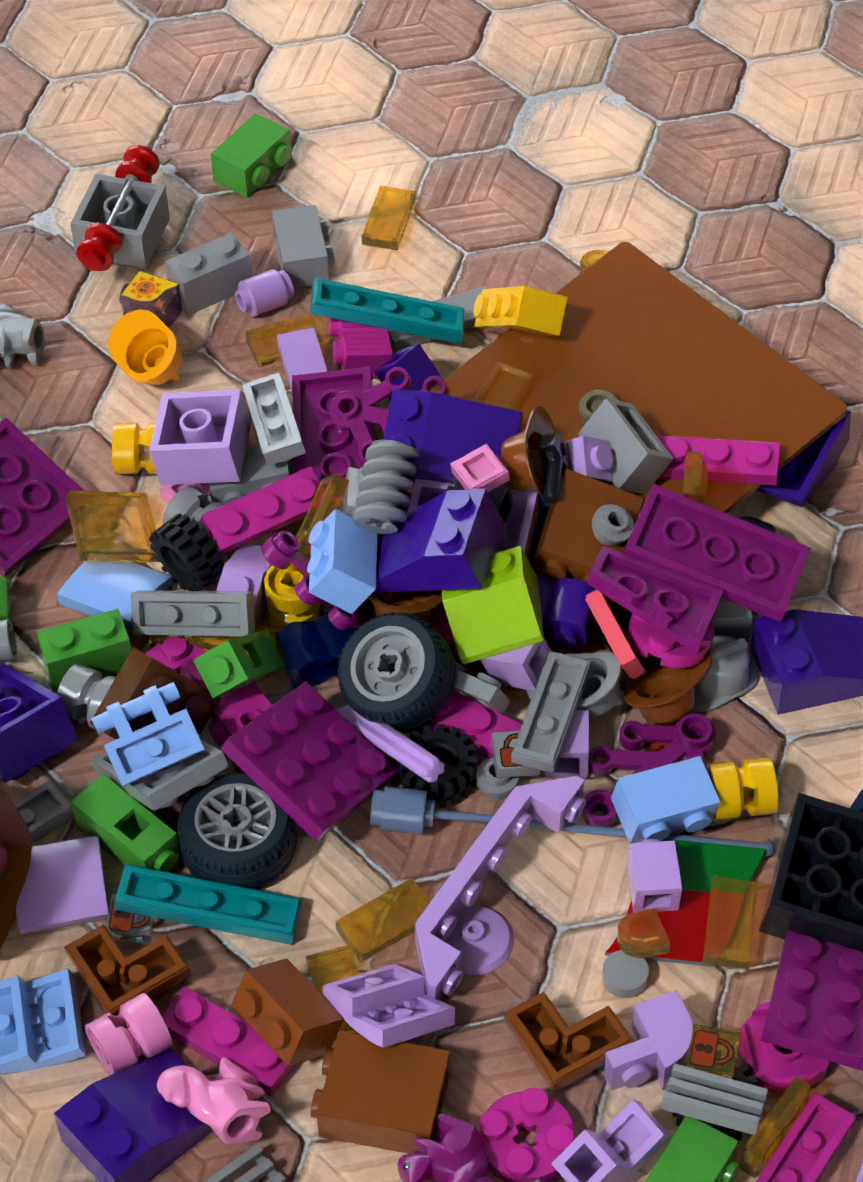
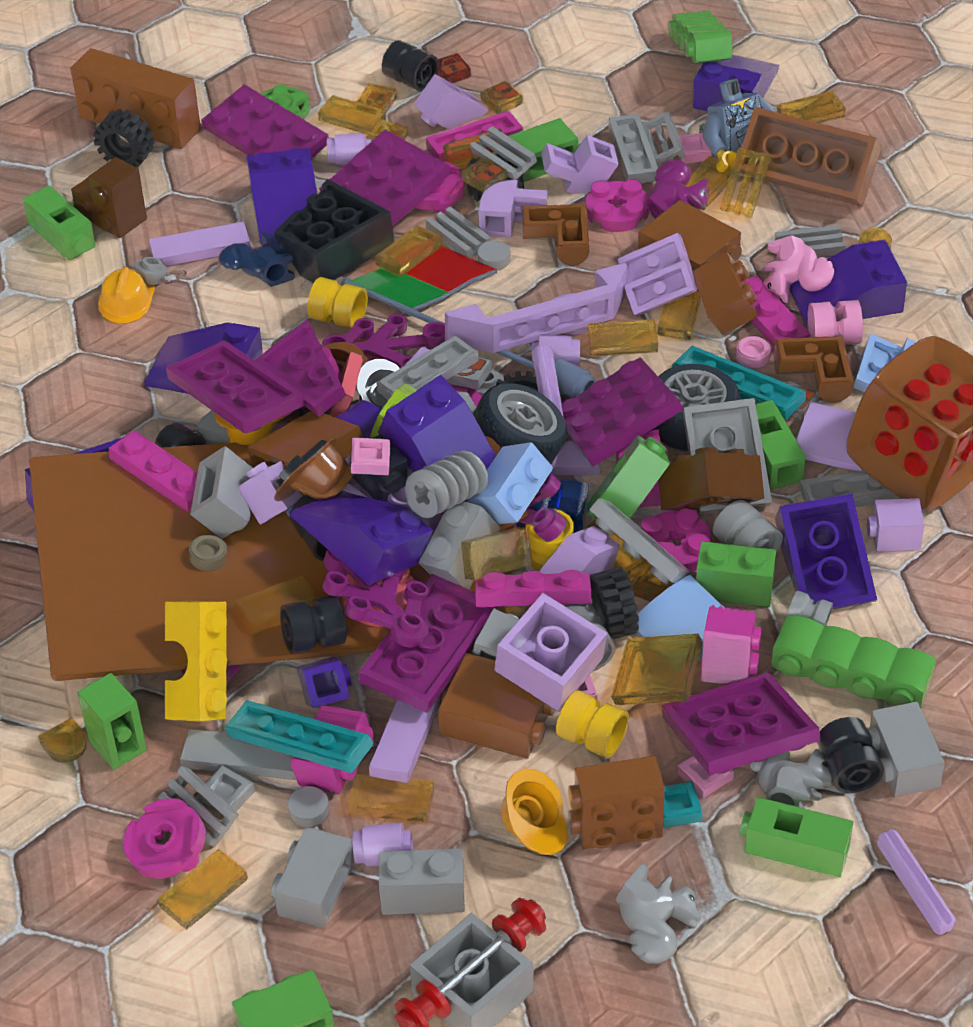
camera: 150 degrees left, 5 degrees down
light blue plate [91,682,204,787] -> none
brick [119,270,182,328] -> none
light grey plate [242,372,306,466] -> none
light grey plate [592,504,634,546] -> none
light blue brick [611,756,720,844] -> none
tile [617,909,670,958] -> none
lavender brick [626,839,682,914] -> none
clear yellow tile [682,451,708,504] -> none
none -> bright green brick [77,673,147,770]
none -> dark pink plate [123,798,206,879]
none -> light grey tile [158,766,239,847]
none -> light grey tile [198,765,255,812]
none -> black wheel [280,595,347,654]
none -> light grey tile [426,206,491,258]
none -> lavender brick [532,336,580,367]
none -> dark orange brick [568,755,665,849]
none -> teal tile [663,781,703,828]
none -> dark pink brick [701,605,762,685]
none -> bright pink tile [736,336,771,368]

